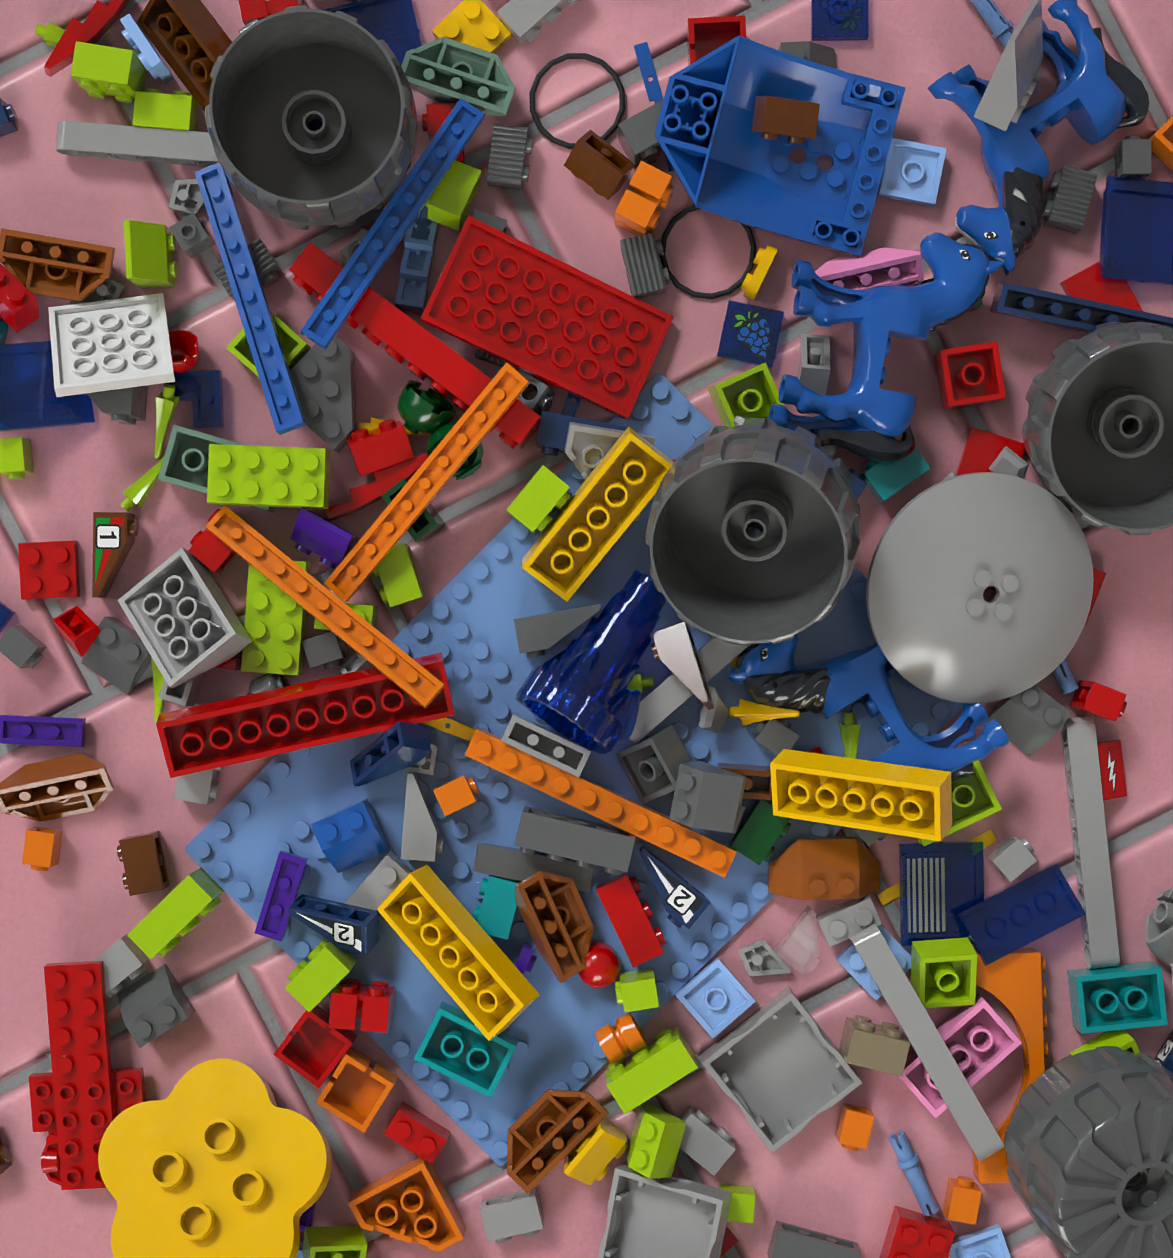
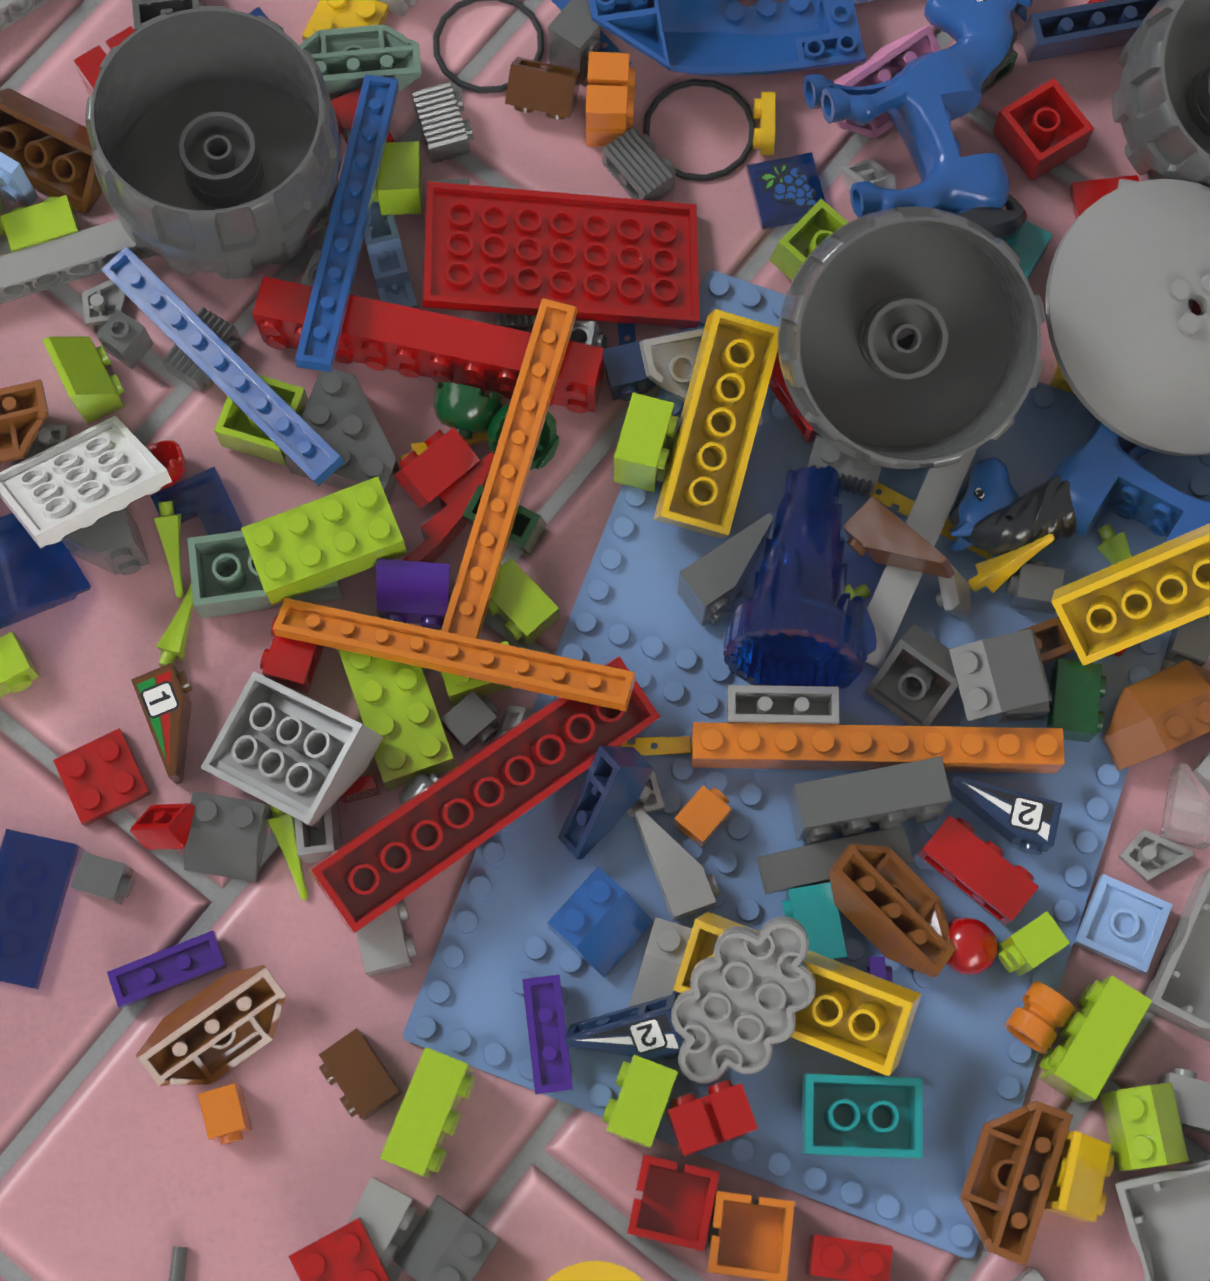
camera: 25 degrees left, 15 degrees down
none -> light grey plate [671,916,815,1084]

